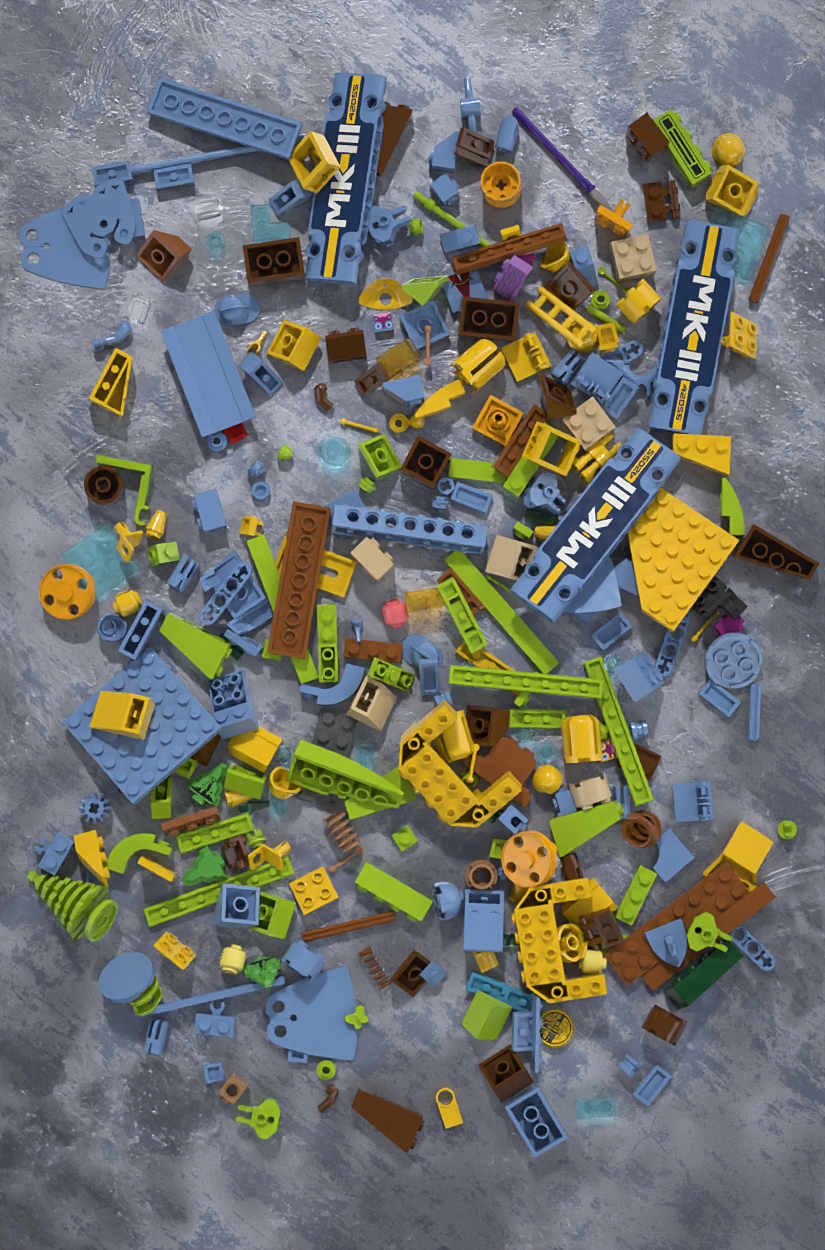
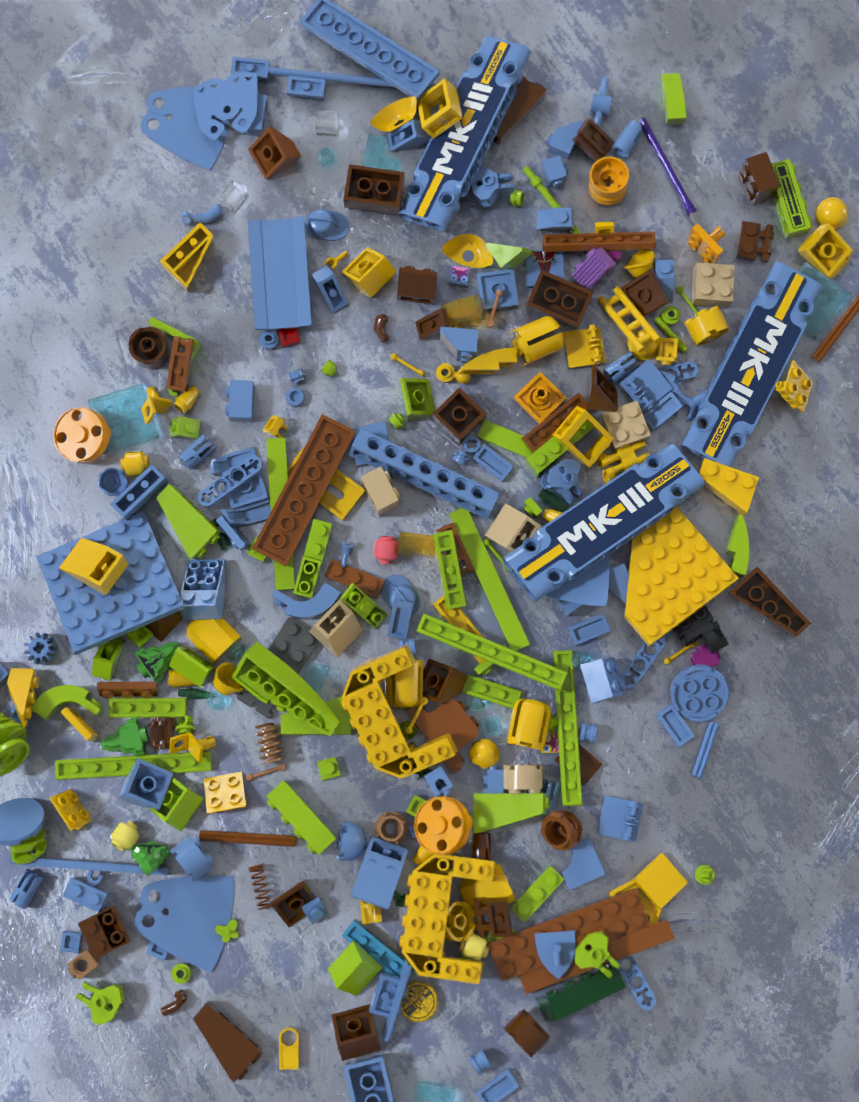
camera: 20 degrees right, 5 degrees down
clear light blue helmet [318,436,351,469] -> none
none -> reddish brown slope [78,905,131,960]
none -> dark orange plate [166,336,194,392]
none -> yellow piece [370,96,417,132]
none -> lime slope [661,73,687,125]

